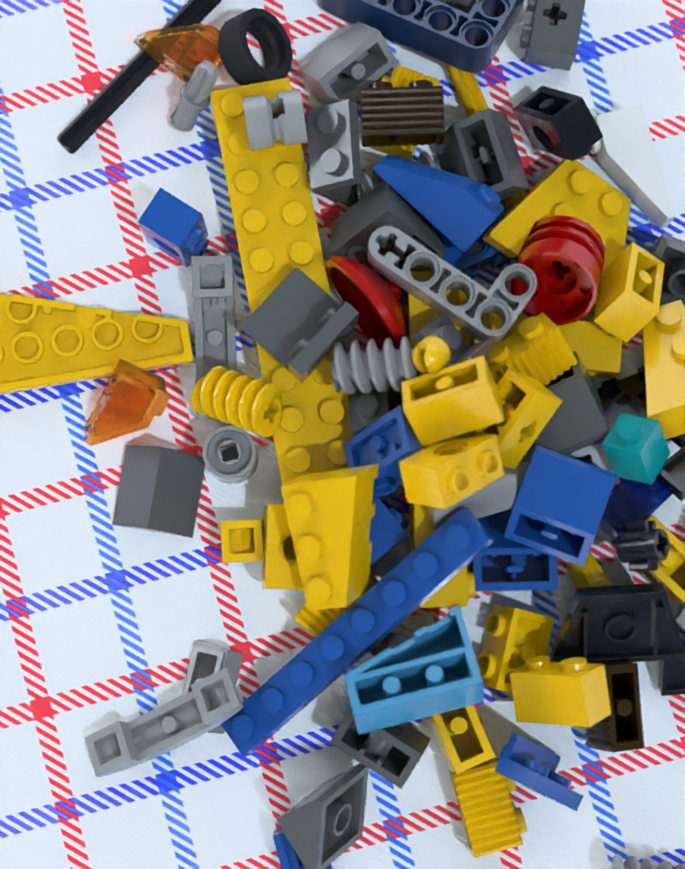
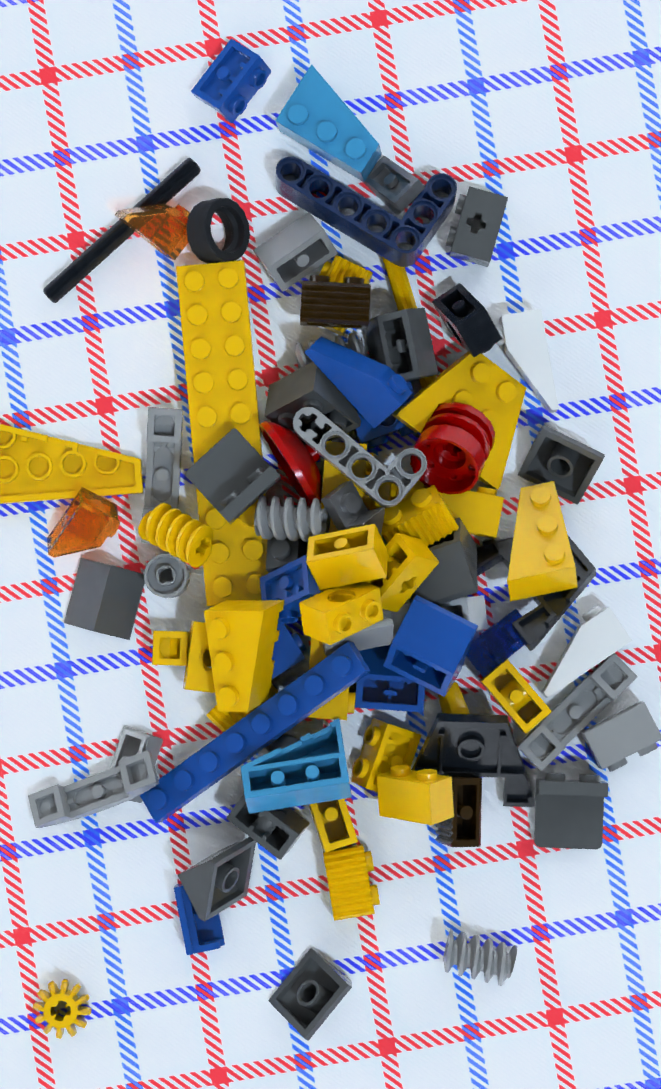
camera: 10 degrees right, 5 degrees up
blue brick [138,187,209,267] -> none
light grey axle [170,60,219,132] -> none
light grey wheel [242,89,308,151] -> none
dark grey bracket [306,99,362,207] -> none
yellow hinge [412,336,451,374] -> none
blue bracket [495,733,583,811] -> none
yellow brick [594,242,665,343] -> none
teal brick [602,413,670,485] -> none
black gear [616,520,669,571] -> none

